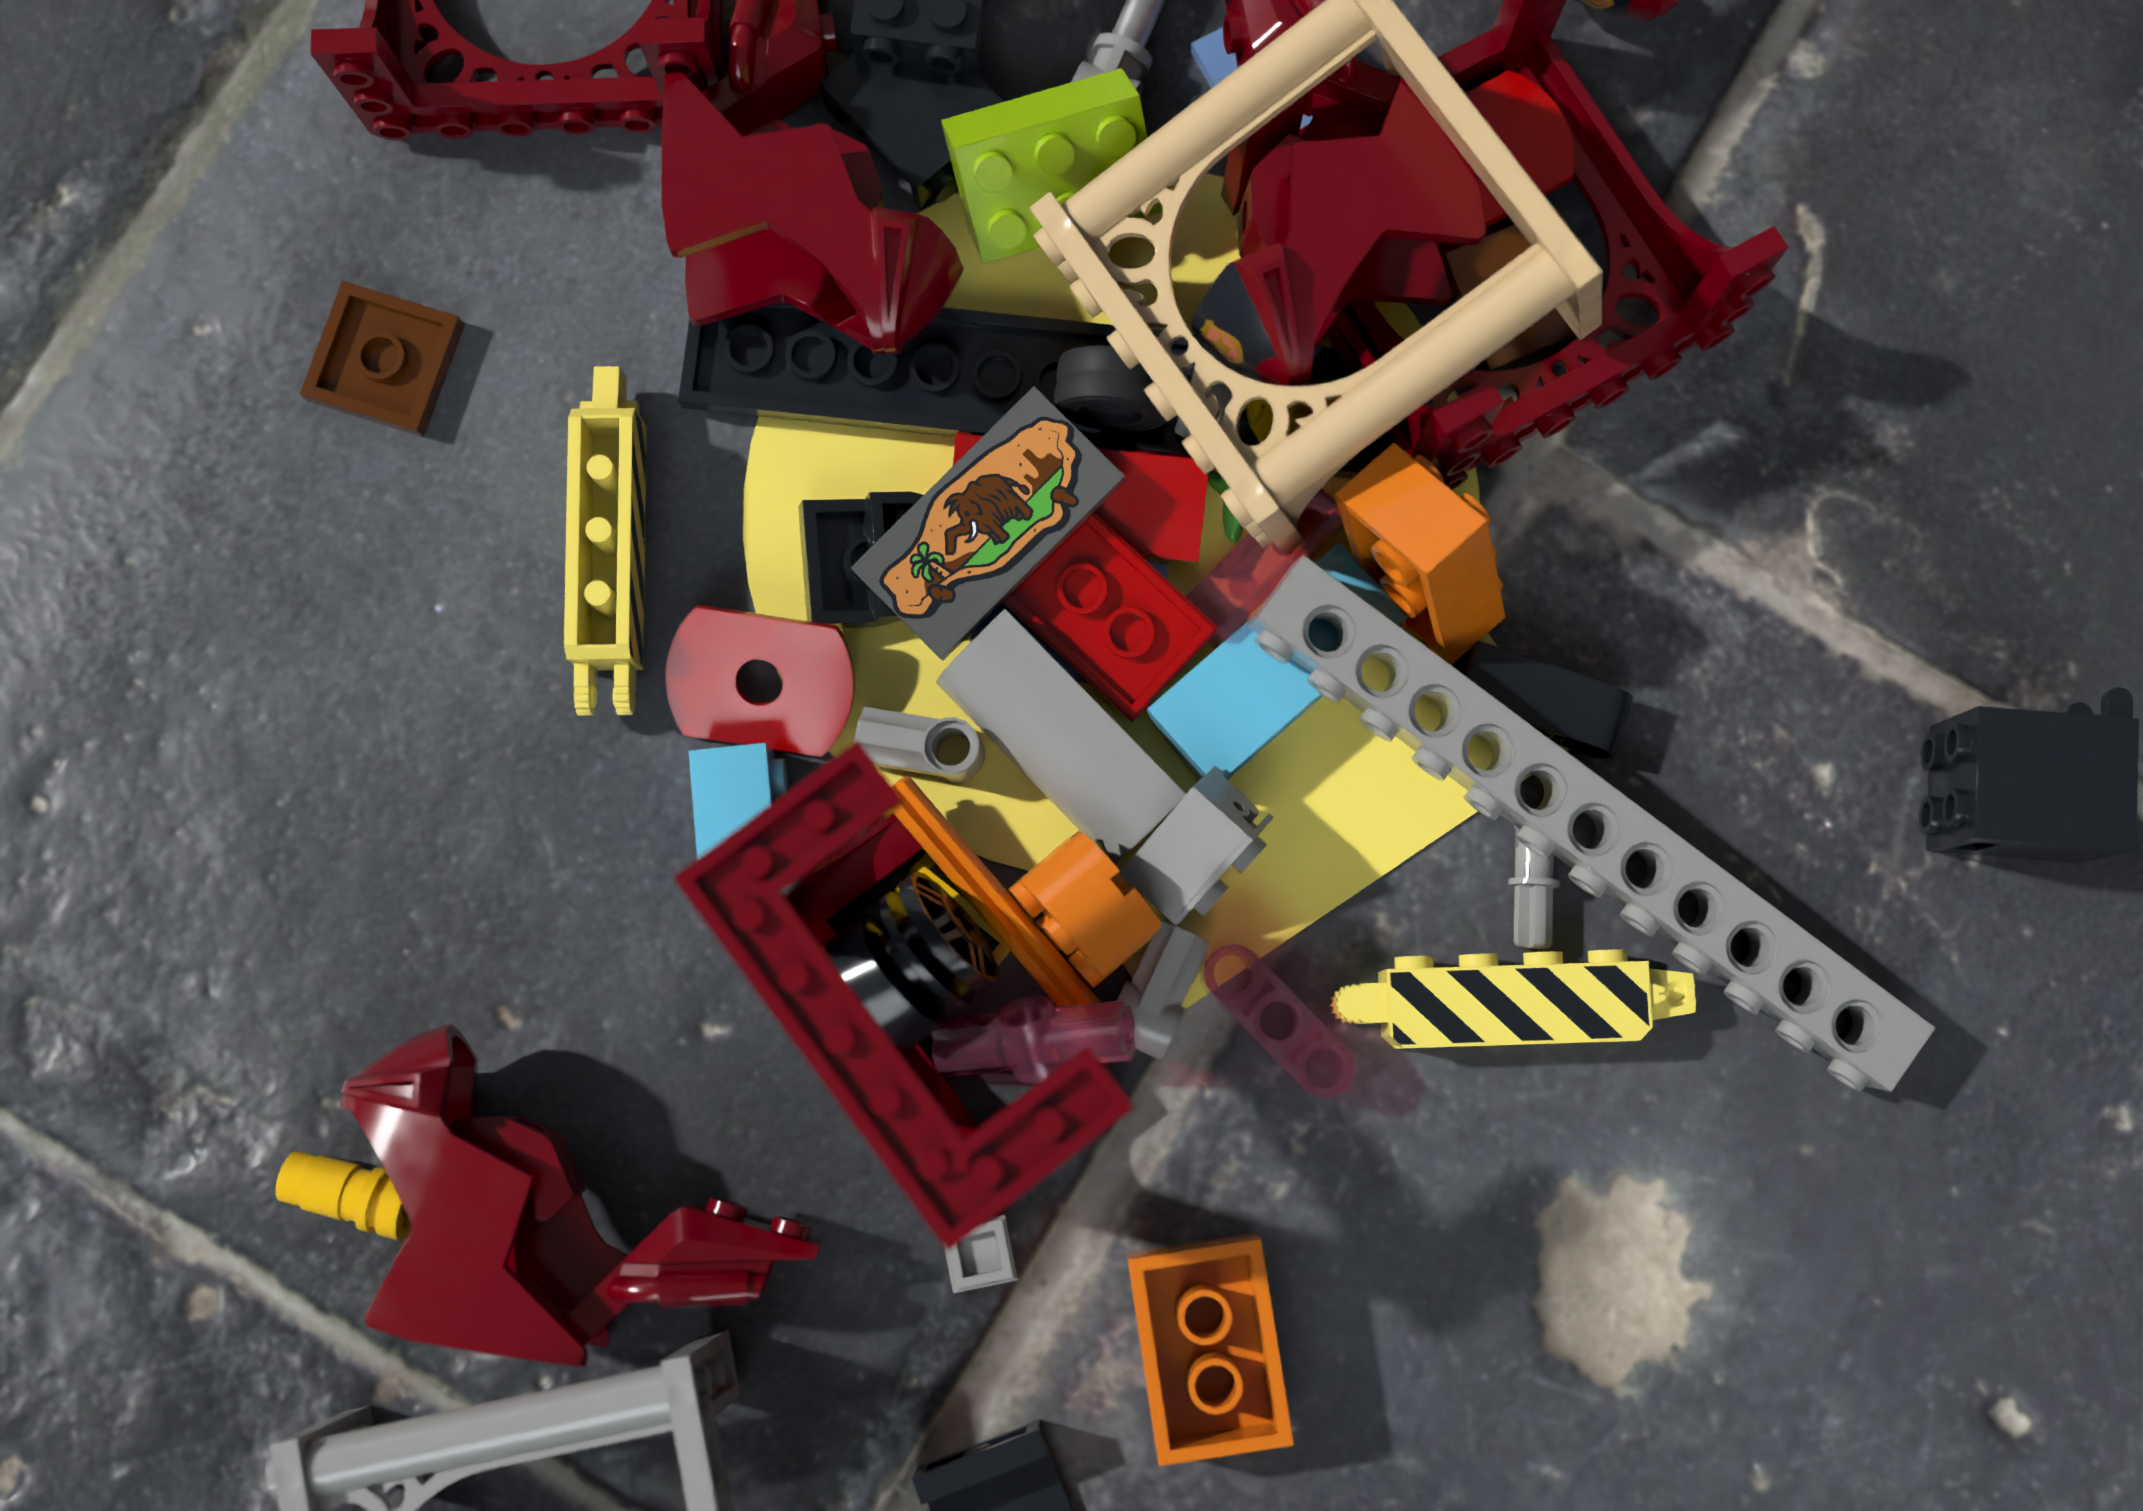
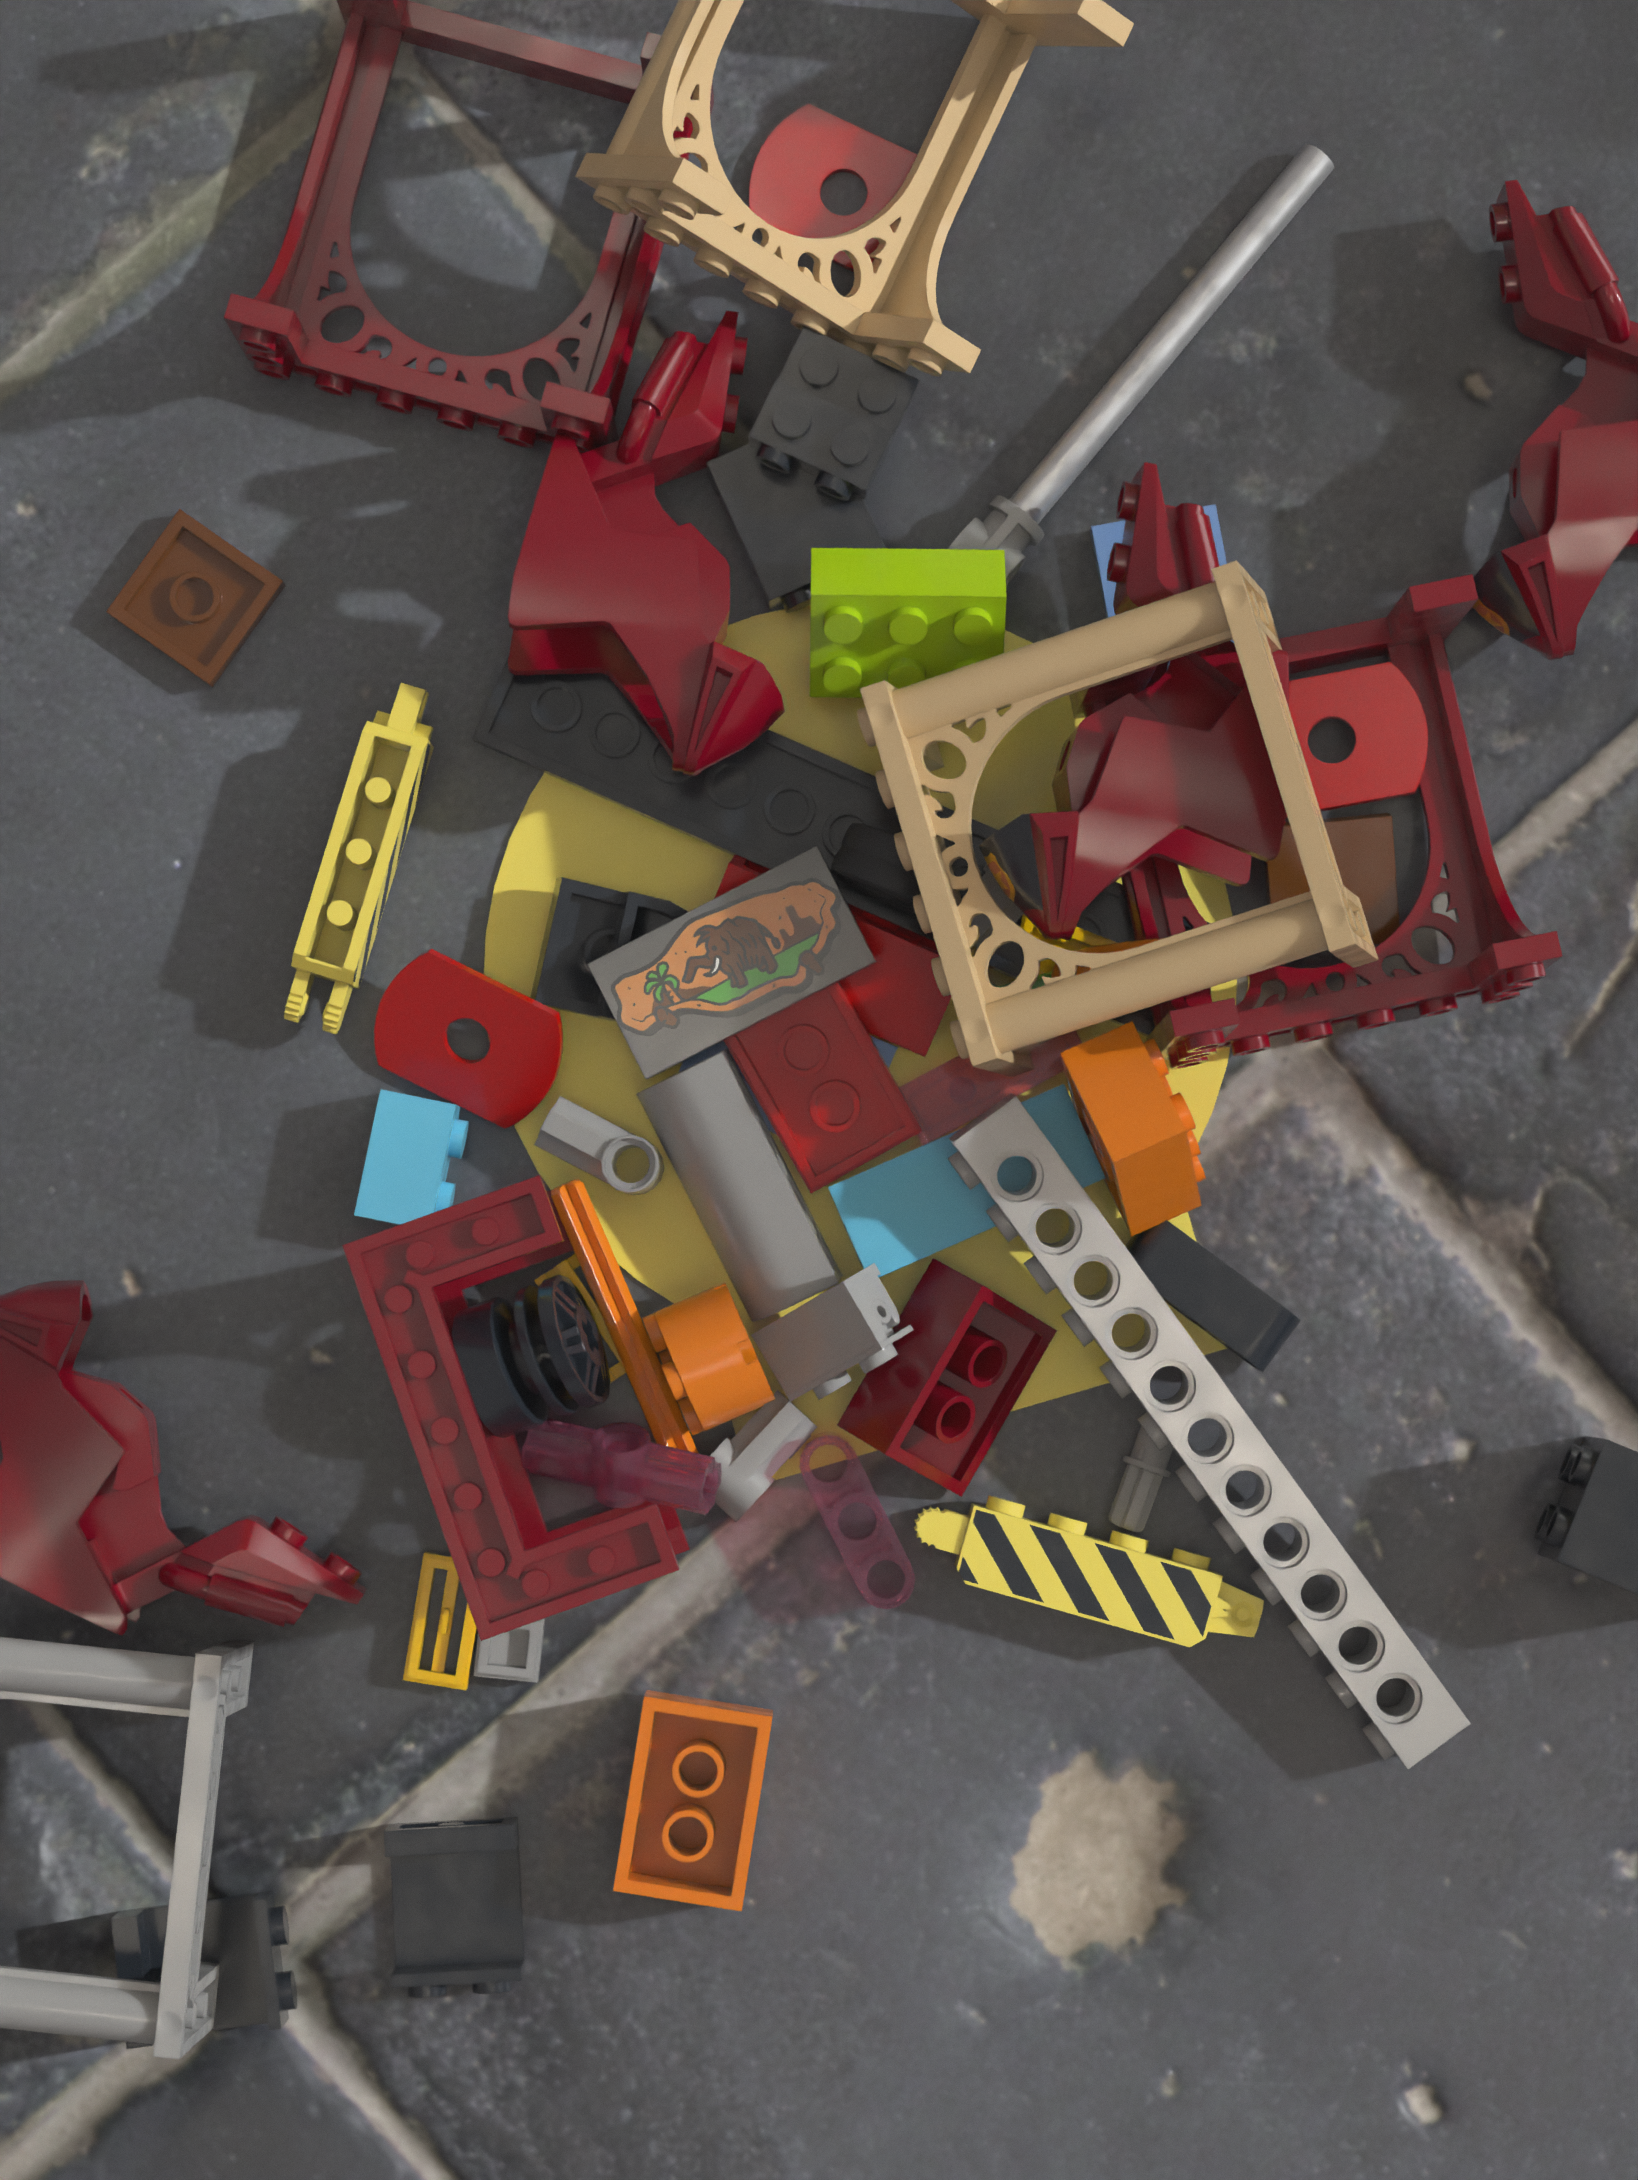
camera: 15 degrees right, 5 degrees up
none -> yellow tile [403,1552,477,1690]
none -> dark red slope [837,1258,1057,1497]

